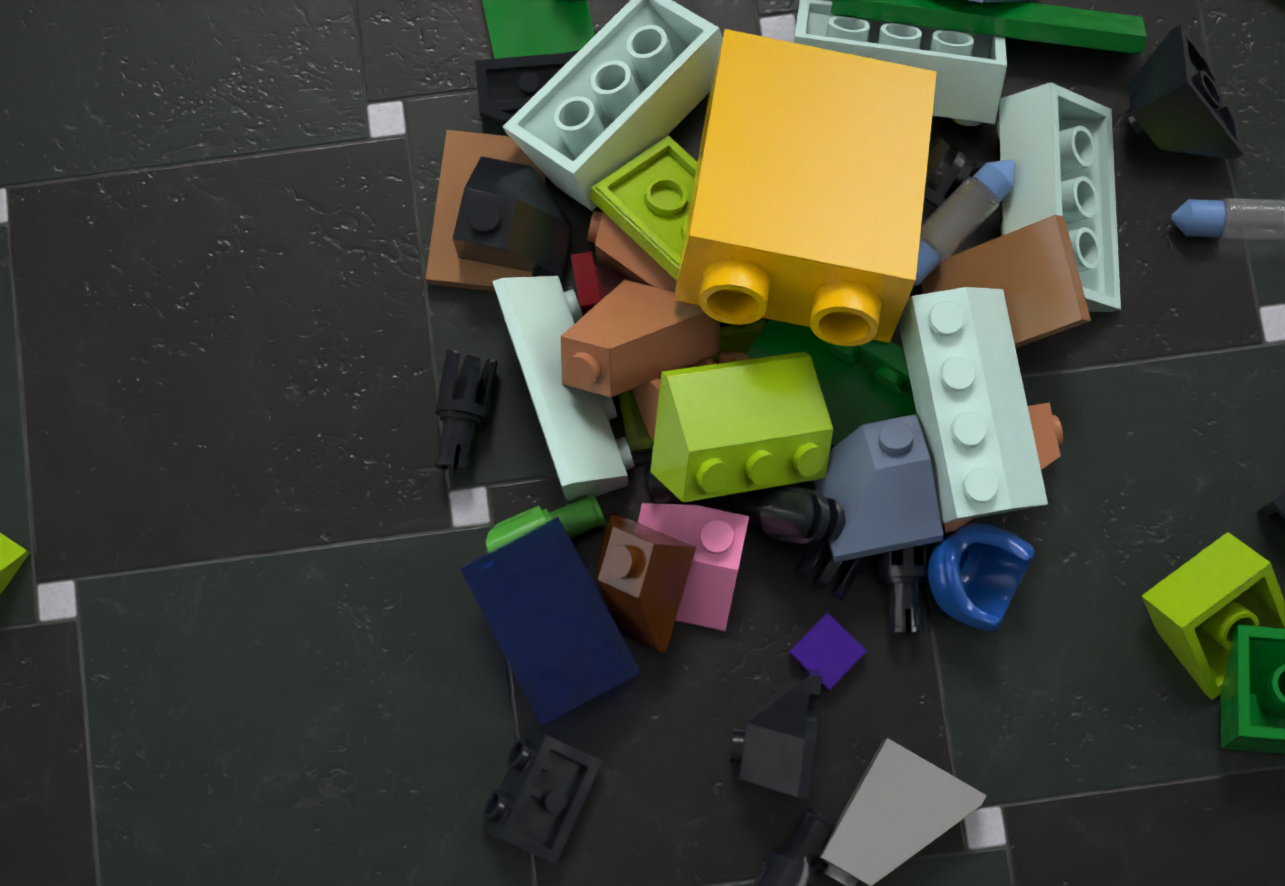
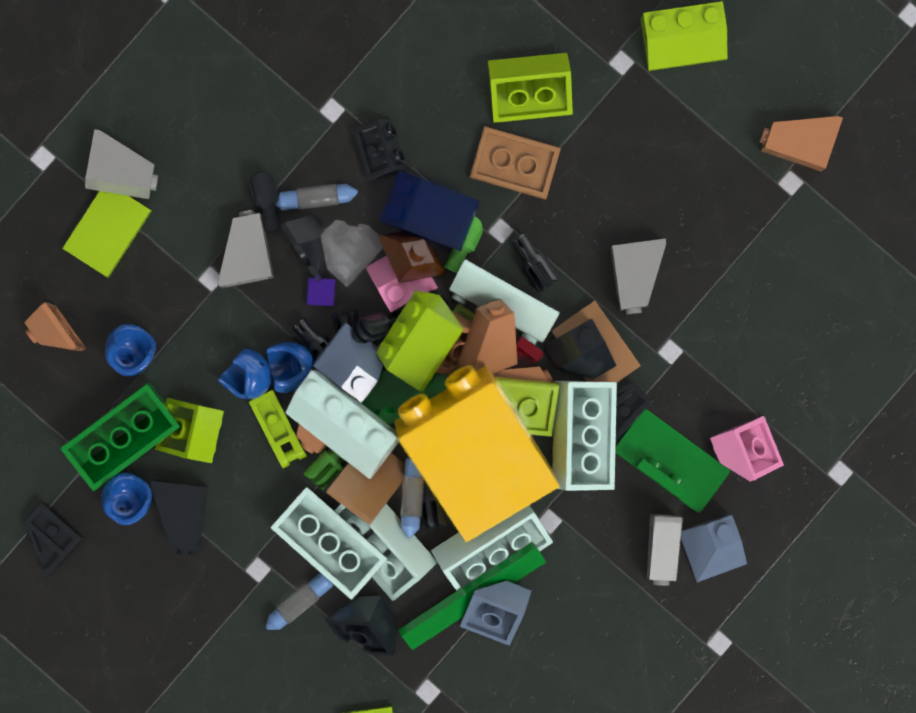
camera: 135 degrees right, 10 degrees up
none -> blue piece [105,324,156,376]
none -> blue piece [218,349,272,399]
none -> lime plate [249,390,307,468]
none -> light aqua slope [271,487,387,600]
none -> piece [276,184,358,211]
none -> bright green arm [304,450,345,490]
none -> clear slope [320,220,383,287]
none -> medium nougat tile [470,126,561,200]
none -> lime slope [488,53,573,123]
none -> light grey slope [610,239,666,315]

